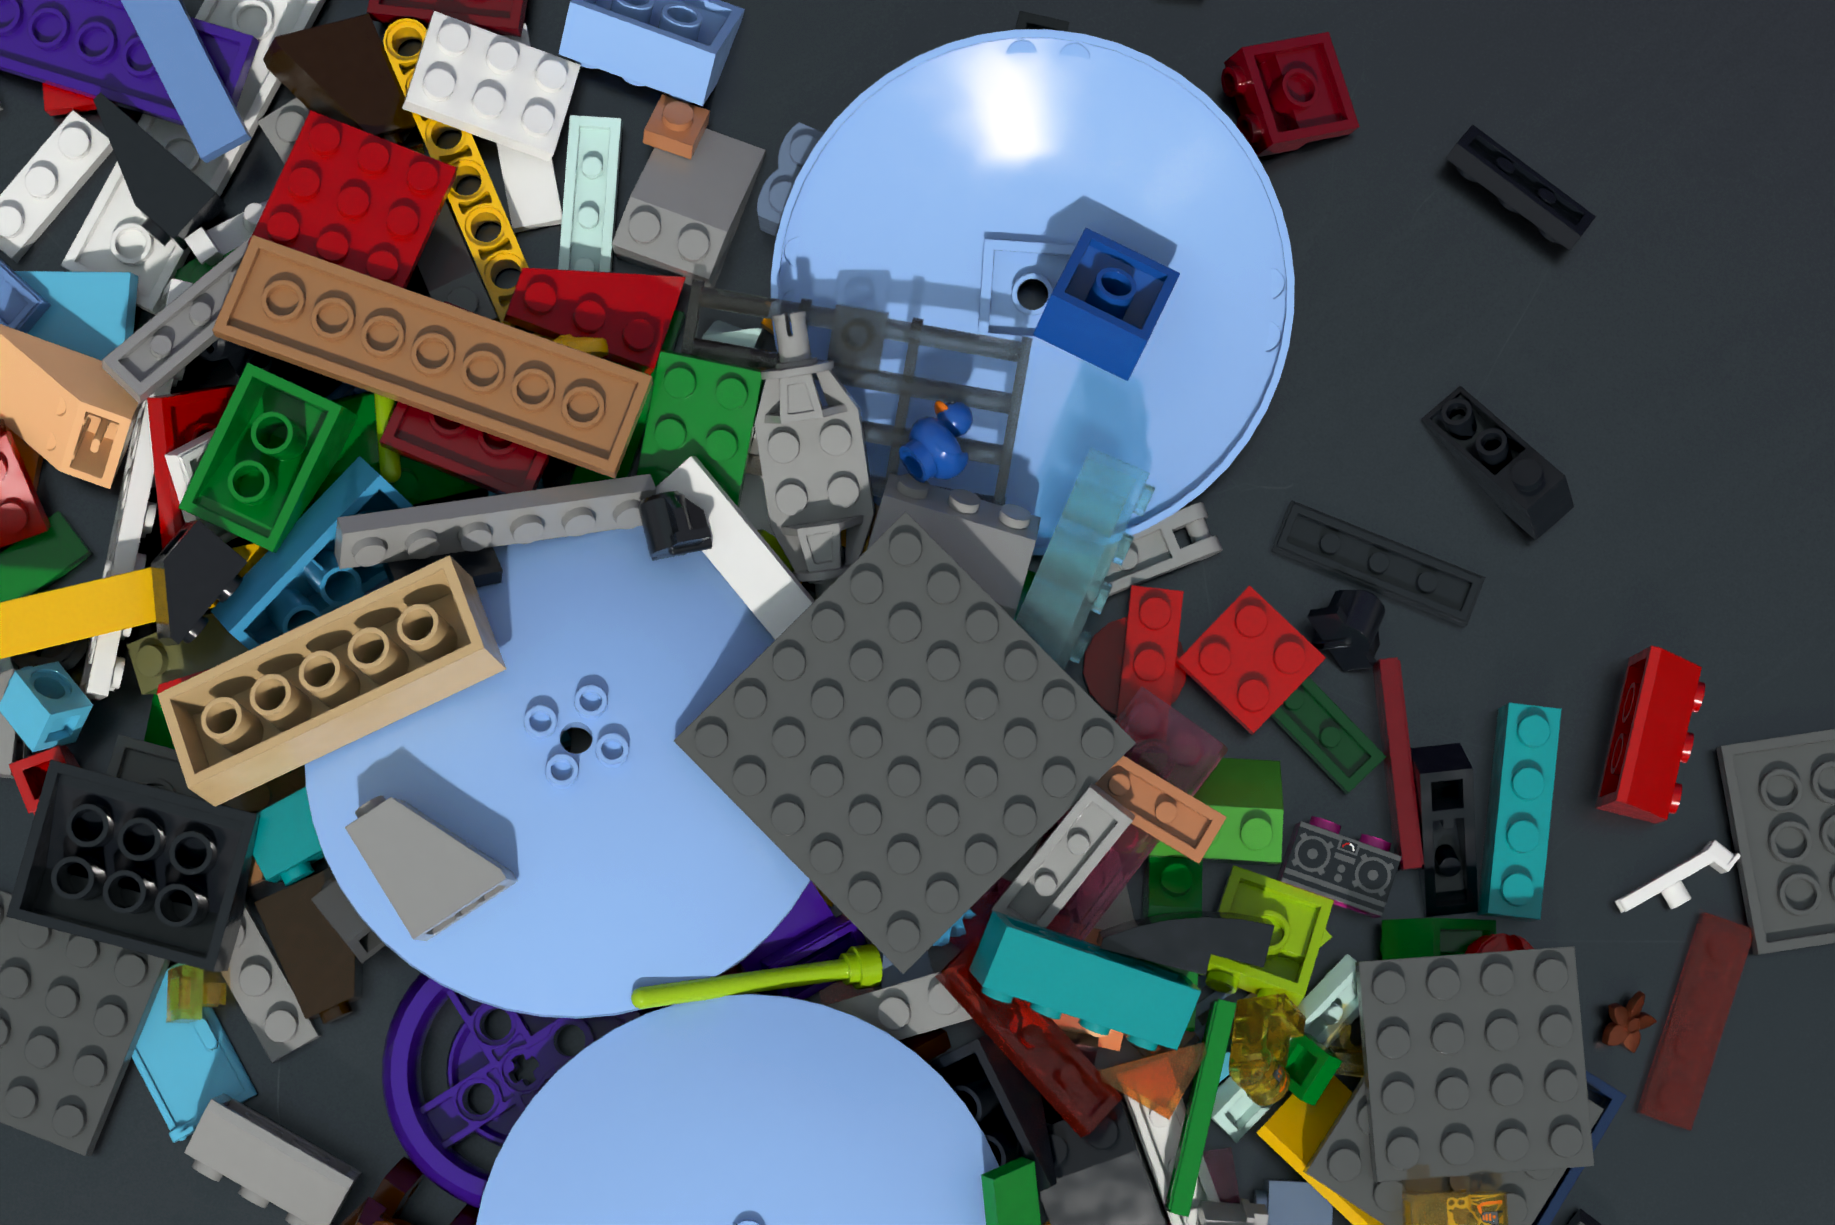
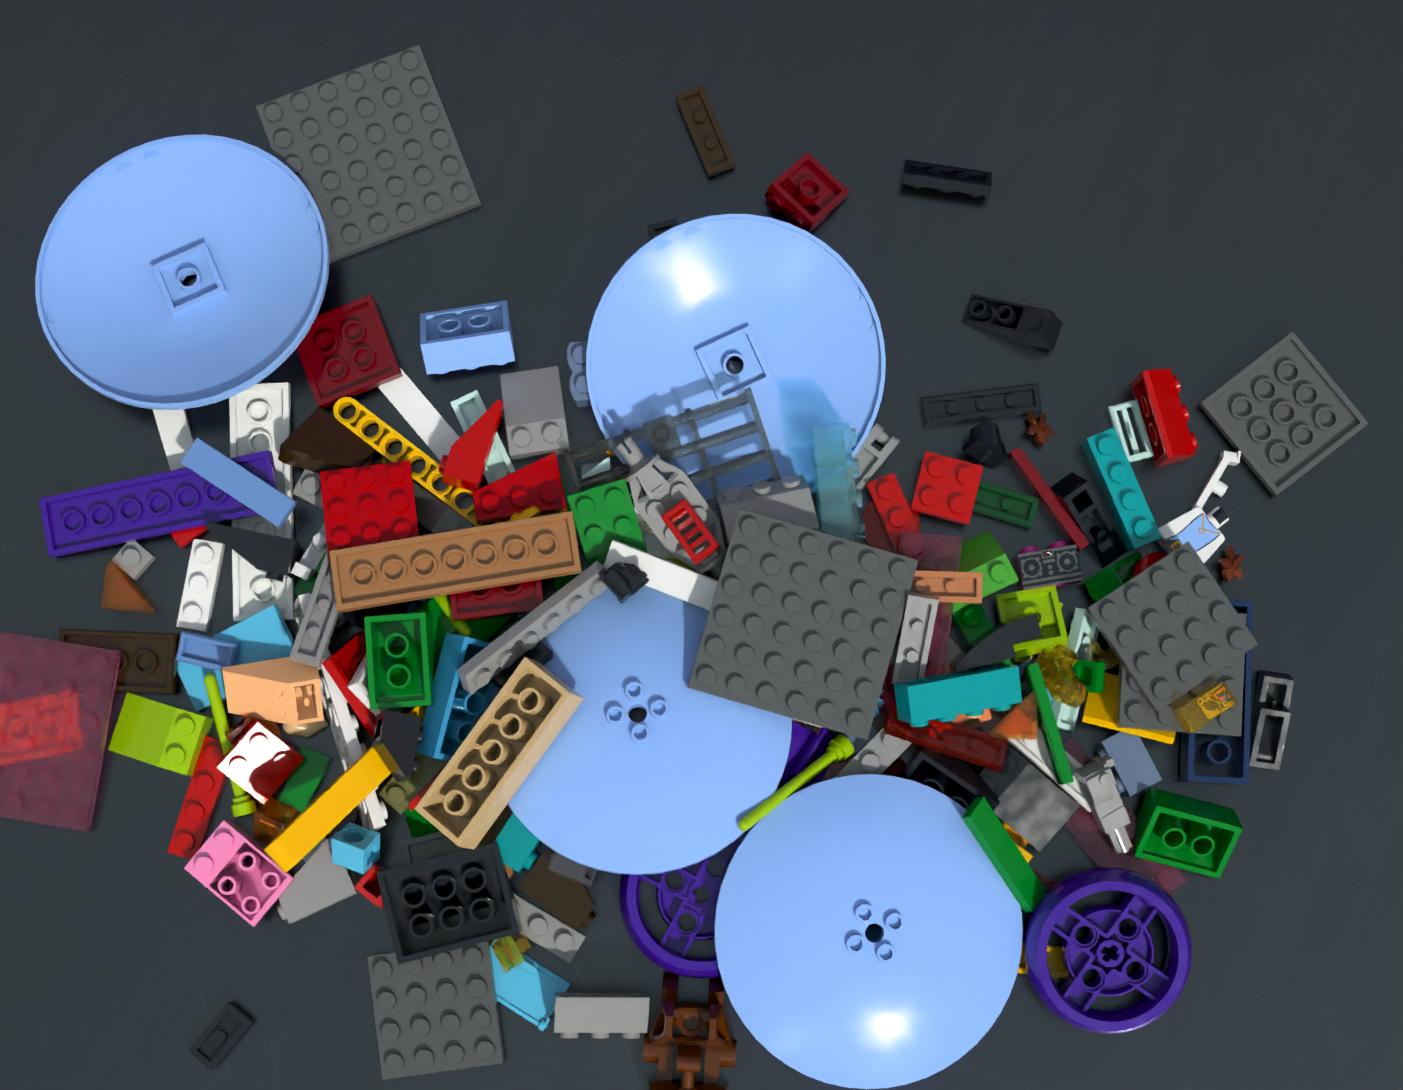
camera: 25 degrees left, 0 degrees up
light grey slope [345,796,518,941] -> none
white plate [402,11,581,162] -> none
nougat plate [643,94,710,160] -> none
blue animal [899,400,973,483] -> none
blue slope [1033,227,1180,381] -> none
clear red plate [1636,912,1753,1131] -> none
none -> tan arm [283,714,329,738]
none -> red slope [439,400,504,492]
none -> red slope [660,498,720,565]
none -> copper plant [1026,412,1055,446]
none -> light aqua tile [1107,399,1154,463]
none -> torso [1158,506,1229,563]

